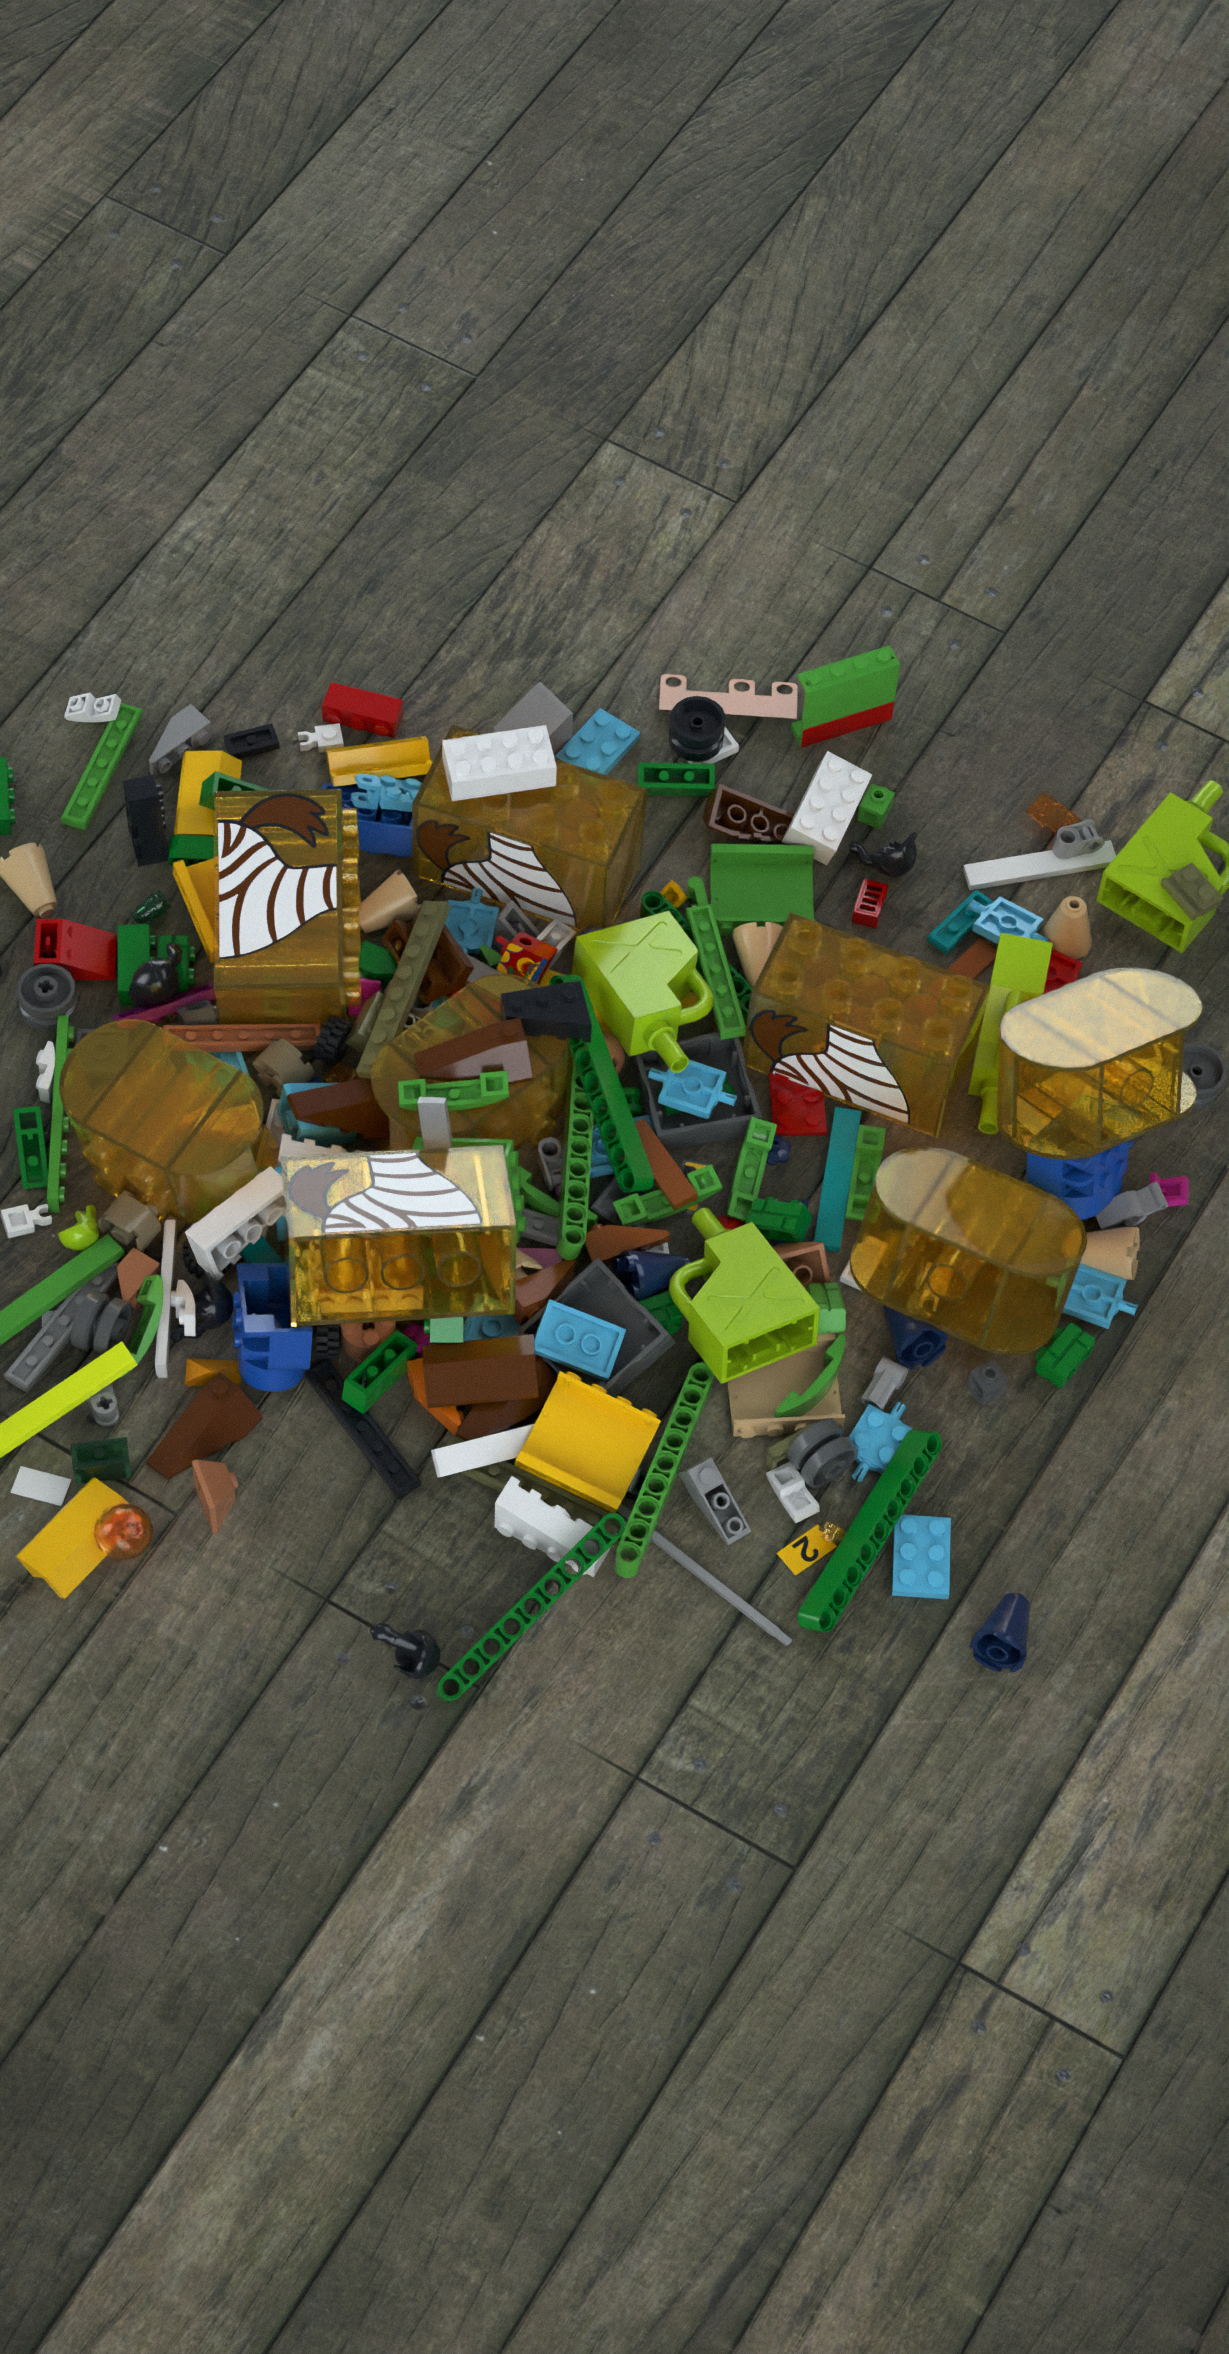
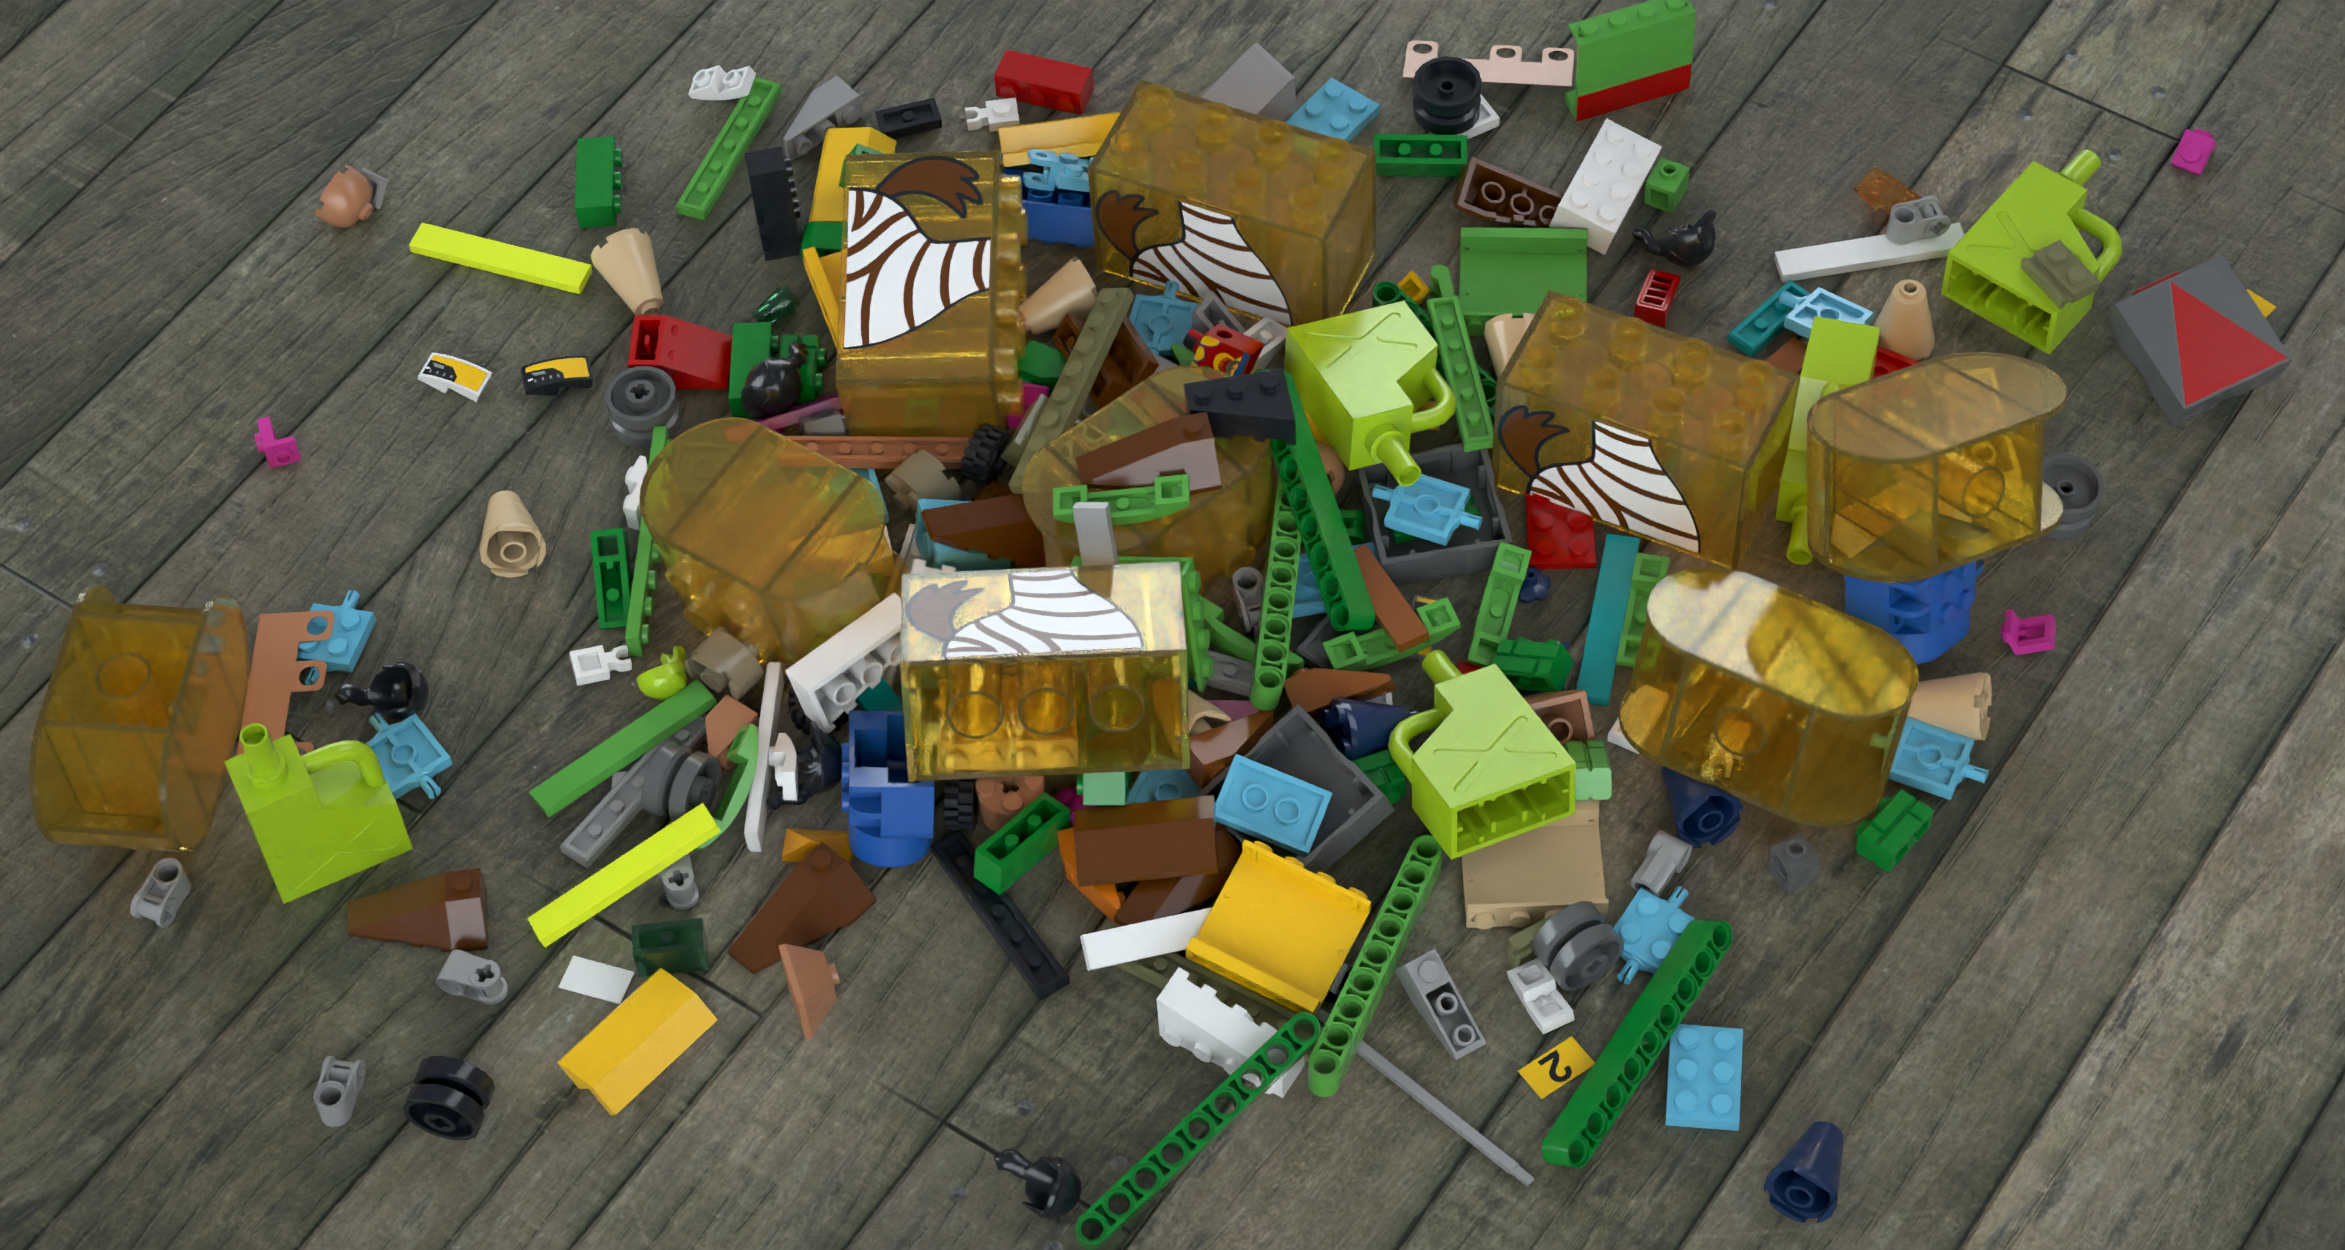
camera: 10 degrees right, 5 degrees down
clear orange cylinder [94,1503,153,1560] -> none
white brick [442,725,557,801] -> none
bright green slope [775,1334,846,1418] -> none
clear yellow plate [819,1521,846,1545] -> none
light grey piece [1095,1182,1168,1230] -> none

